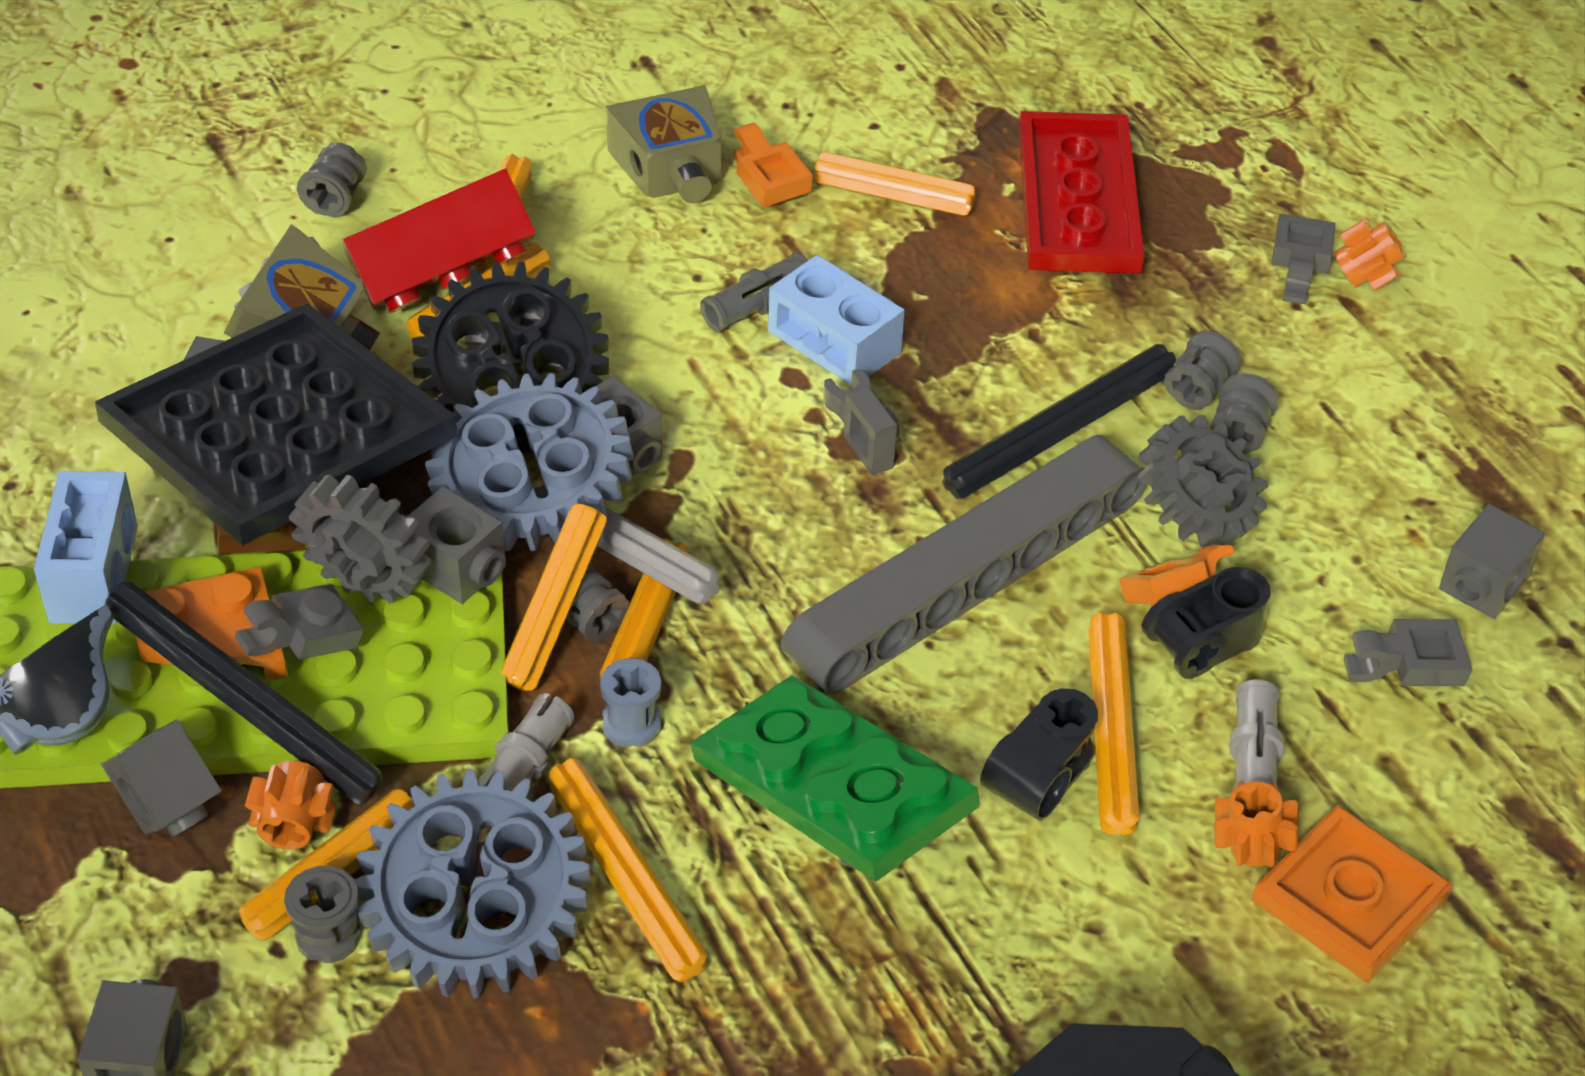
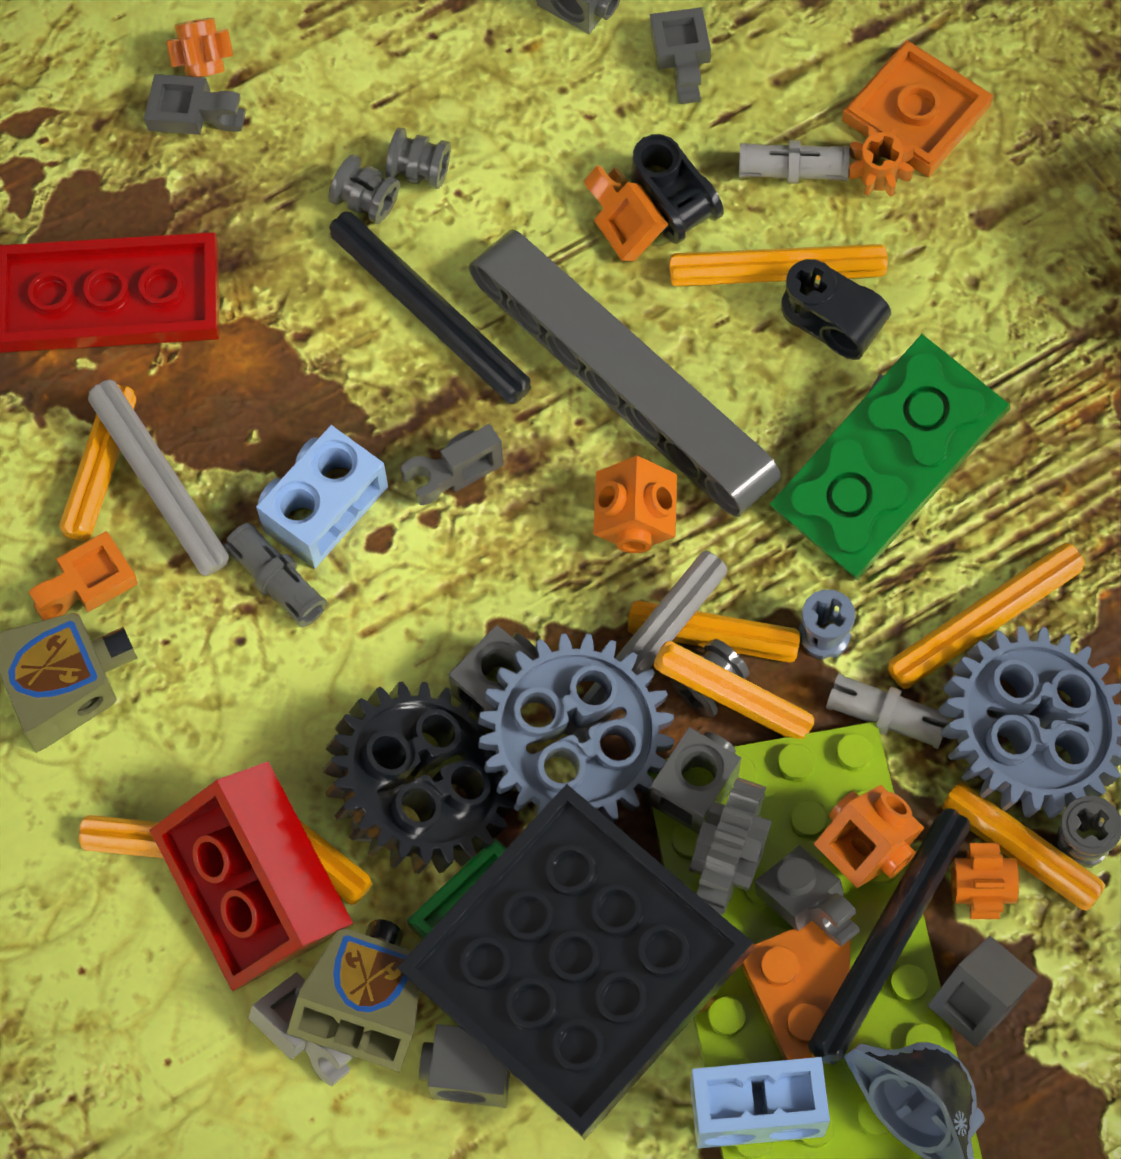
camera: 90 degrees left, 20 degrees up
dark grey bush [297,142,367,218] -> none
dark grey gear [1137,415,1268,547] -> none
none -> light grey axle [88,379,229,576]
none -> orange brick [593,455,677,553]
none -> orange brick [814,785,924,888]

